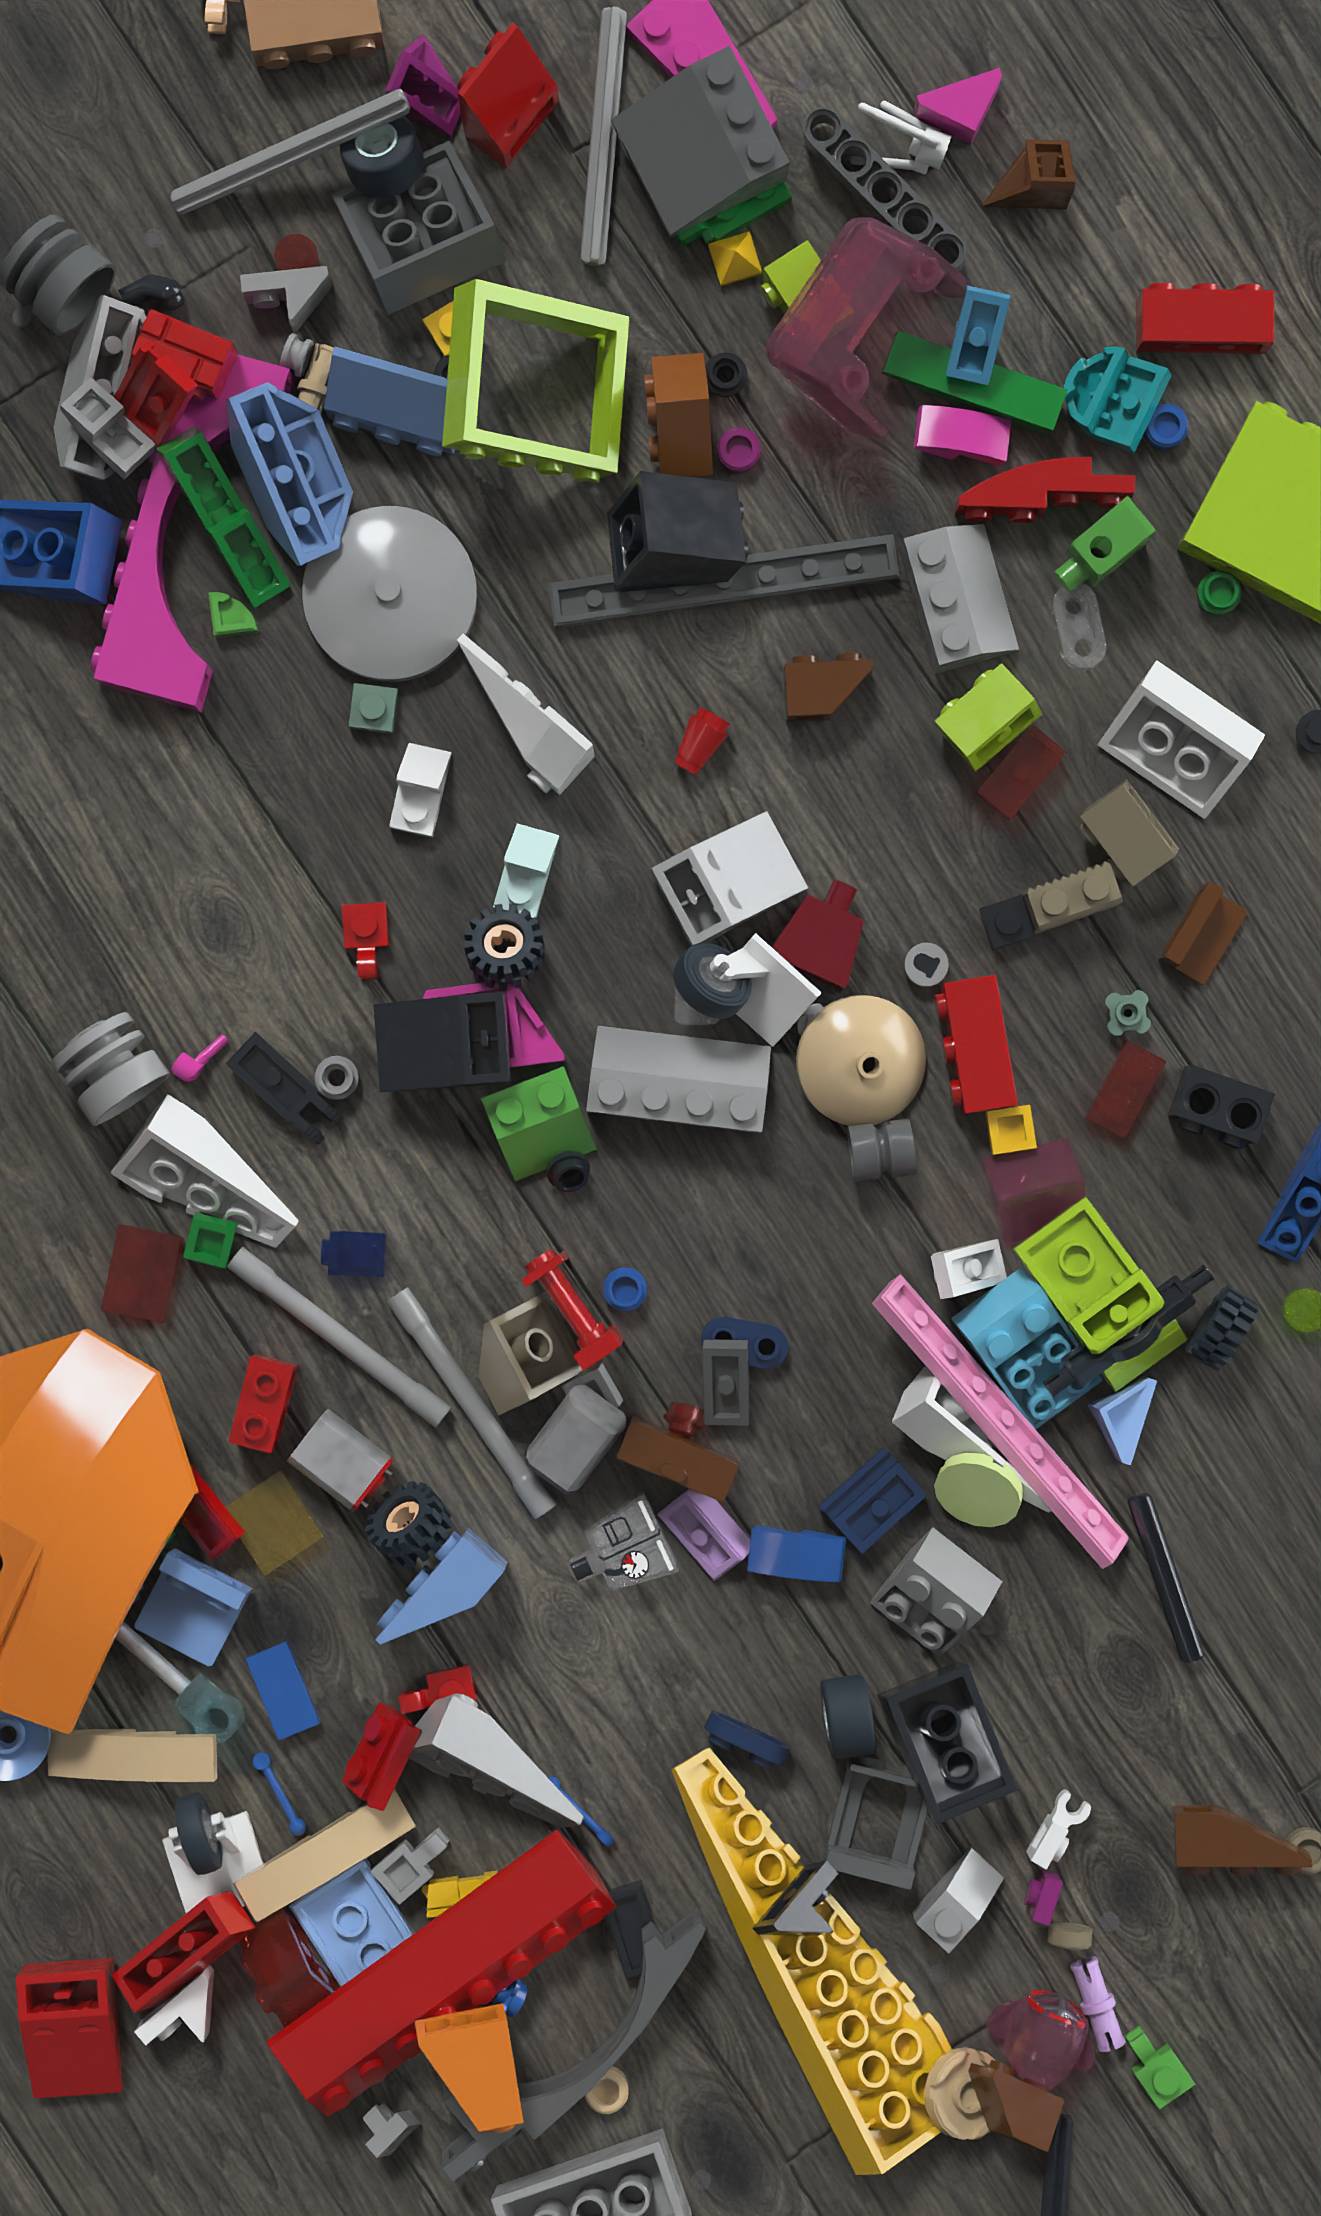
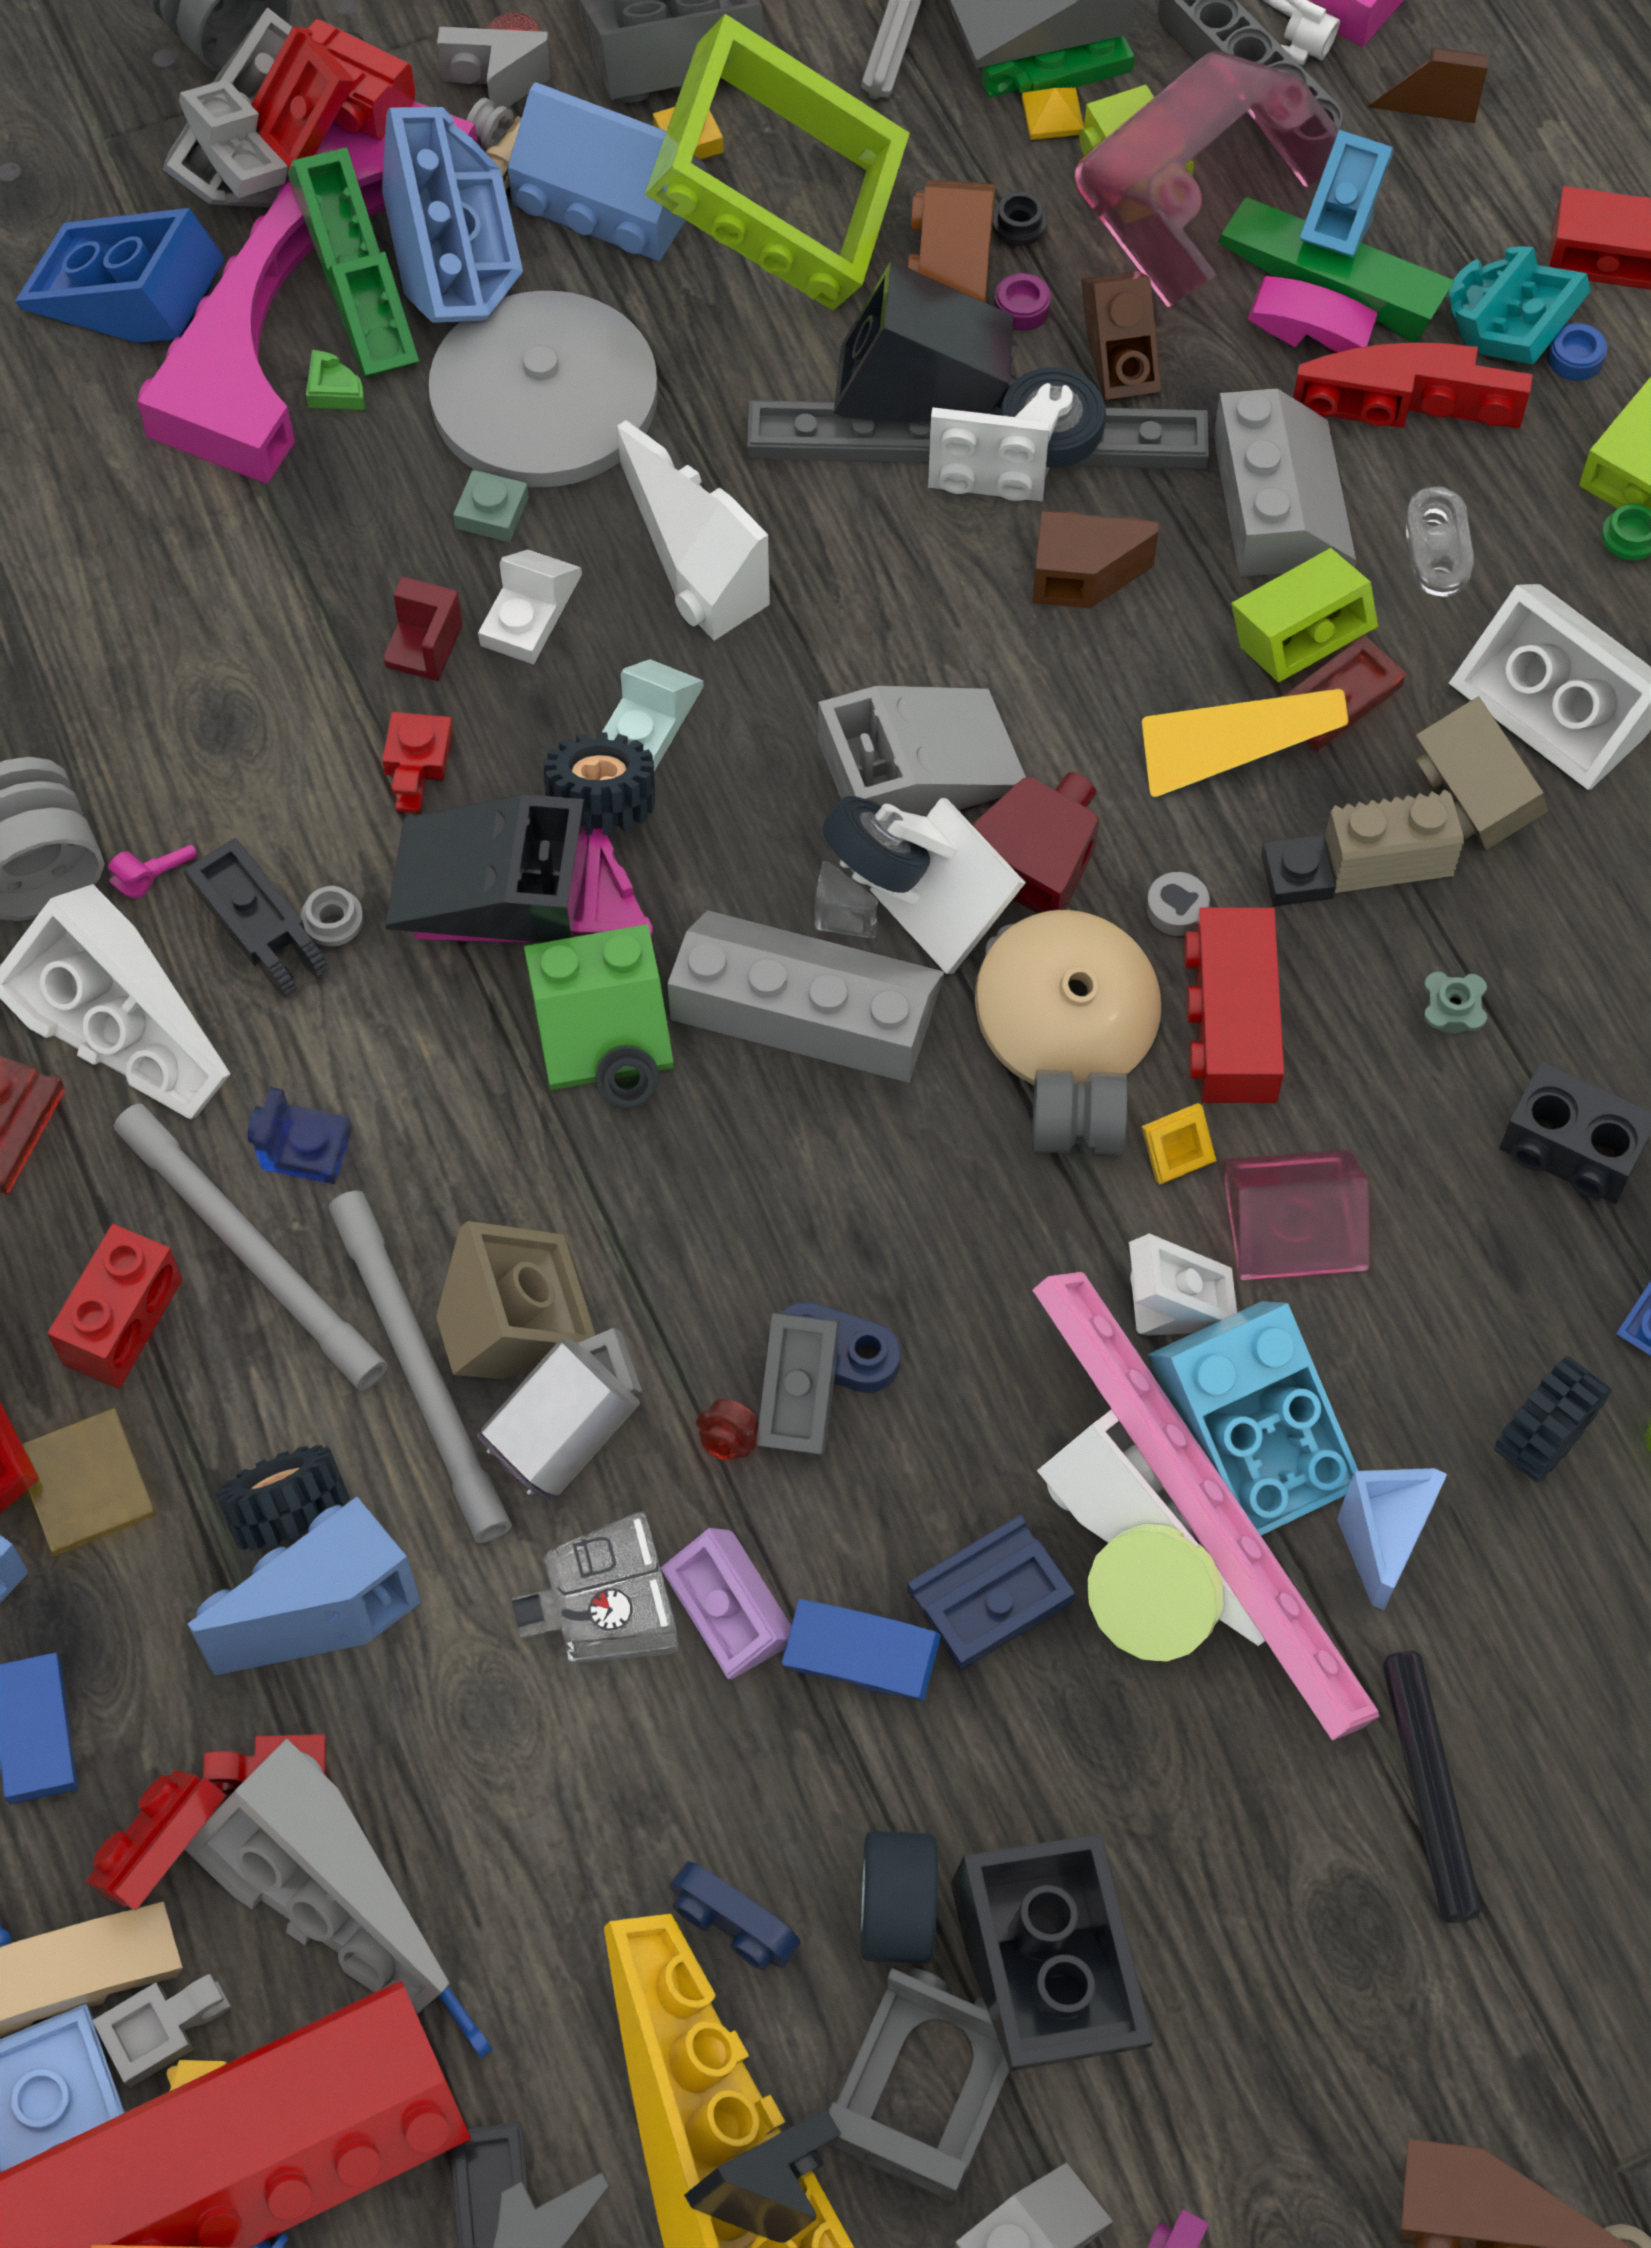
camera: 10 degrees right, 25 degrees down
green plate [183,1212,238,1269] -> none
flat silver piece [287,1409,394,1513] -> none
red fence [521,1249,623,1371] -> none
blue plate [603,1267,647,1311] -> none
reddish brown container [616,1415,739,1503] -> none
red cone [674,706,730,775] -> none
light grey slope [870,1527,1003,1657] -> none
yellow plate [985,1105,1037,1155] -> none
lime piece [1013,1197,1215,1398] -> none
white plate [1026,1789,1091,1869] -> none
bright green torso [1053,496,1156,593] -> none
clear red plate [1084,1040,1166,1138] -> none
reddish brown panel [1158,881,1247,985] -> none
none -> dark red panel [383,576,463,681]
none -> white plate [928,367,1106,502]
none -> reddish brown slope [1081,271,1161,400]
none -> yellow slope [1141,1103,1216,1185]
none -> yellow sticker [1142,689,1348,797]

